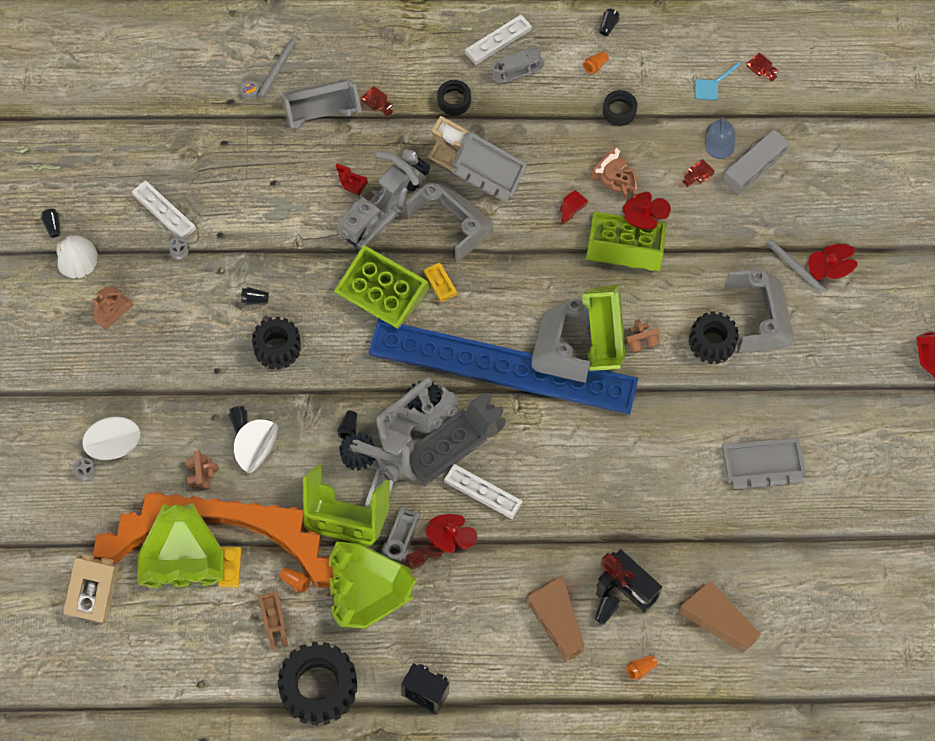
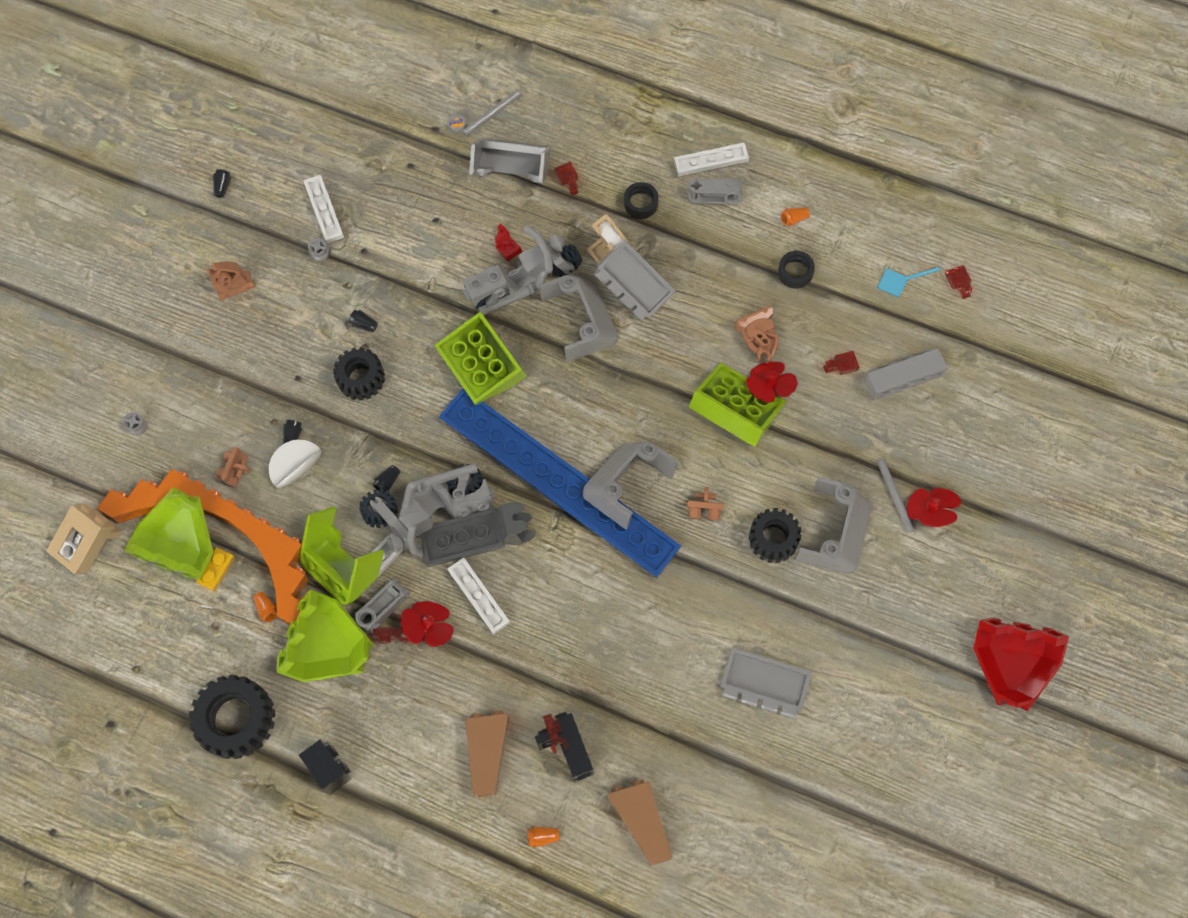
camera: 30 degrees right, 5 degrees up
white hair [56,235,98,279] -> none
white piece [82,417,140,460] -> none
medium nougat hinge [258,591,288,650] -> none
yellow plate [423,262,457,303] -> none
red slope [560,190,588,224] -> none
lime windscreen [582,284,626,371] -> none
black cone [594,593,620,625] -> none
black cone [599,9,620,36] -> none
sand blue piece [706,117,735,159] -> none

